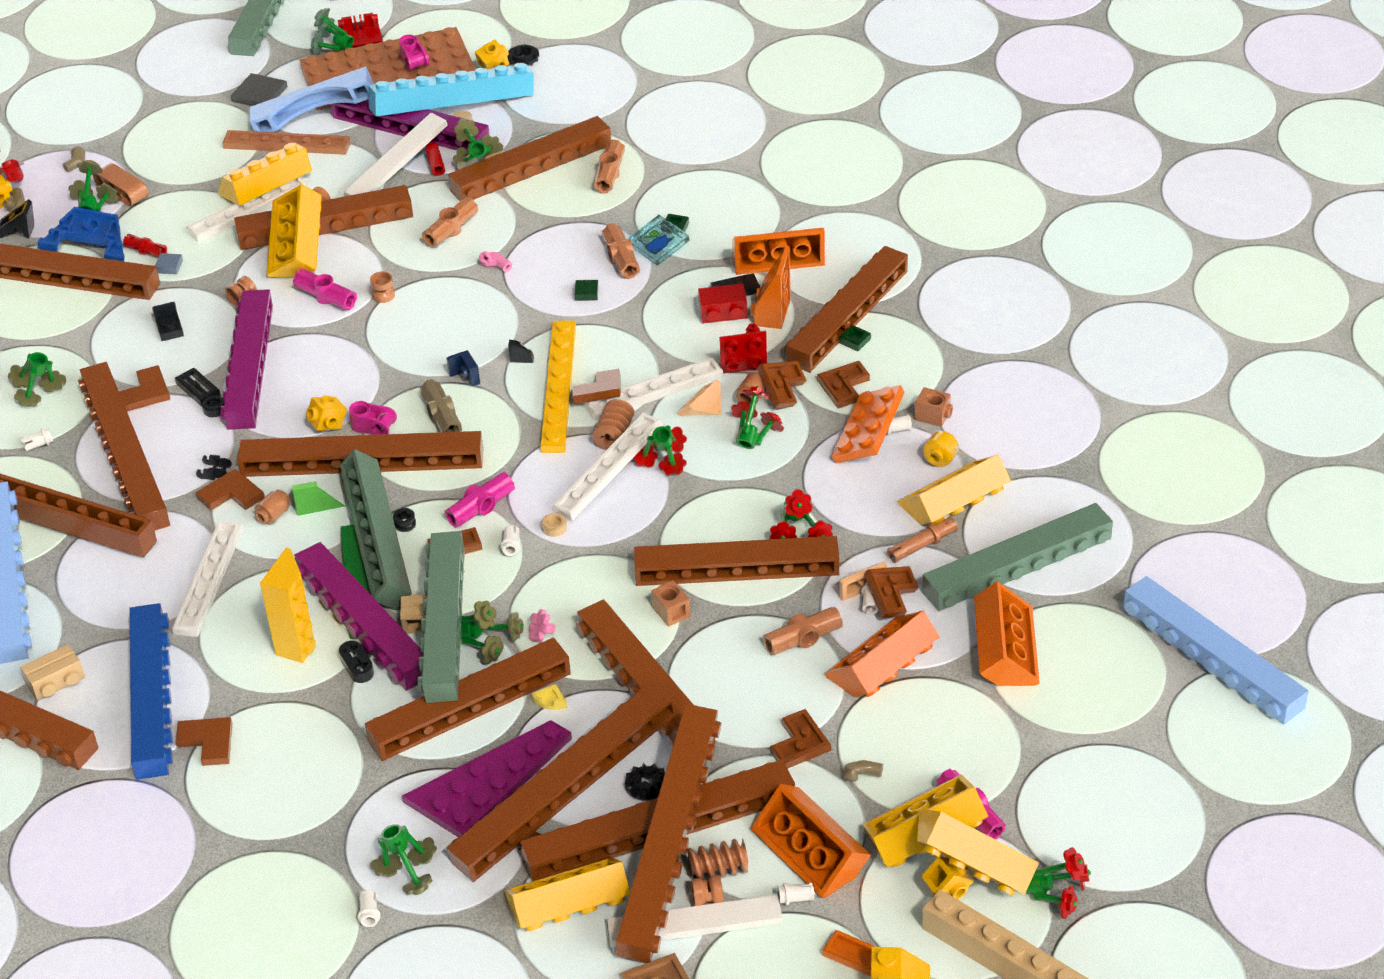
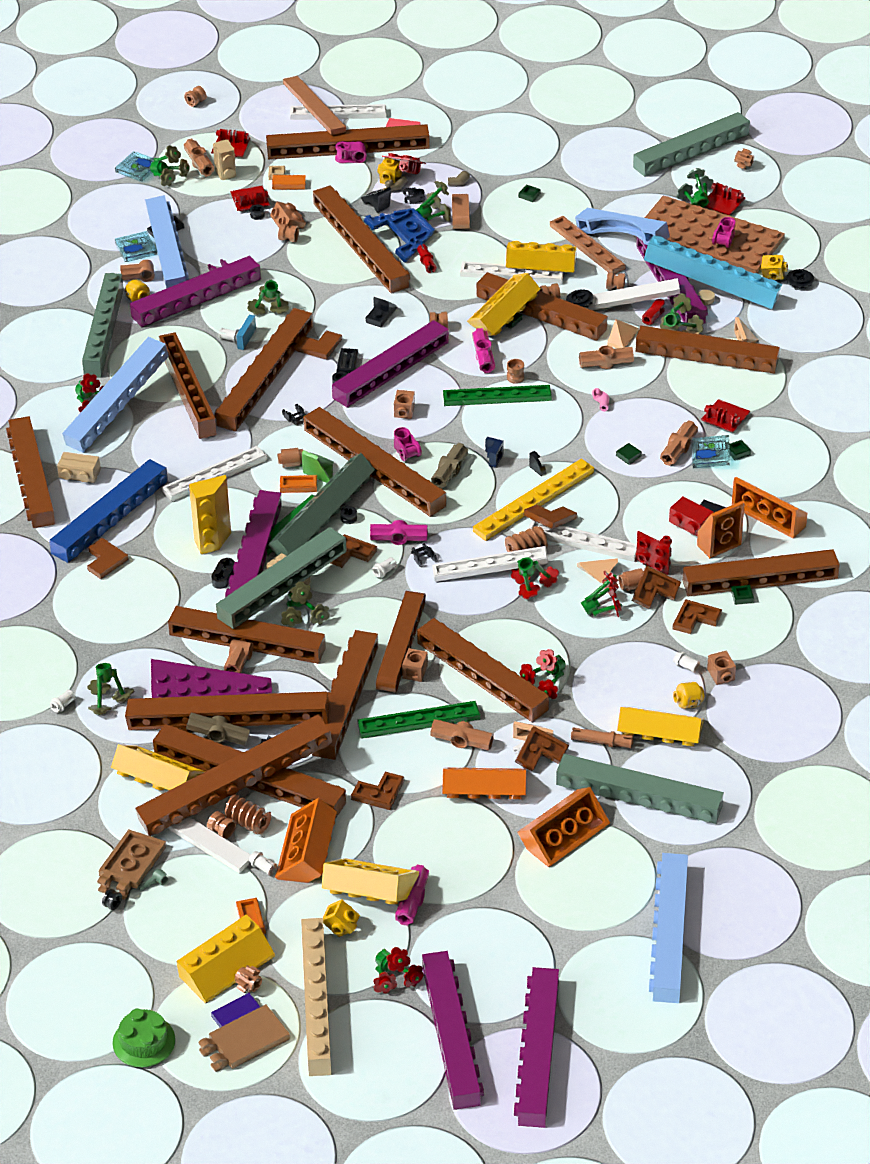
camera: 45 degrees right, 0 degrees up
sand blue tile [155,253,183,274] -> none
dark orange tile [196,469,265,510] -> none
dark grey tile [231,73,288,106] -> none
yellow brick [305,396,347,431] -> none
bright pink plant [529,609,556,642] -> none
light yellow tile [531,684,567,710] -> none
tan tile [542,513,567,537] -> none
nougat piece [594,139,625,193] -> none
orange plate [832,385,905,463] -> none
dark tan arm [843,760,883,782] -> none
yellow slope [917,809,1039,896] -> none
none -> dark tan piece [186,712,250,746]
none -> nougat piece [224,639,253,673]
none -> dark azure tile [236,314,256,350]
none -> orange tile [280,475,317,493]
none -> green tile [357,701,480,739]
none -> dark orange beam [376,590,426,693]
none -> nougat brick [394,390,415,419]
none -> black piece [403,187,426,204]
none -> black piece [411,543,437,566]
none -> magenta brick [422,950,484,1110]
none -> green tile [443,385,552,406]
none -> magenta brick [514,967,559,1128]
none -> dark green tile [518,184,541,202]
none -> black gear [566,289,594,308]
none -> nougat wheel [606,272,626,289]
none -> light nougat slope [607,319,639,348]
none -> red hinge [701,399,750,432]
none -> light nougat slope [734,317,759,343]

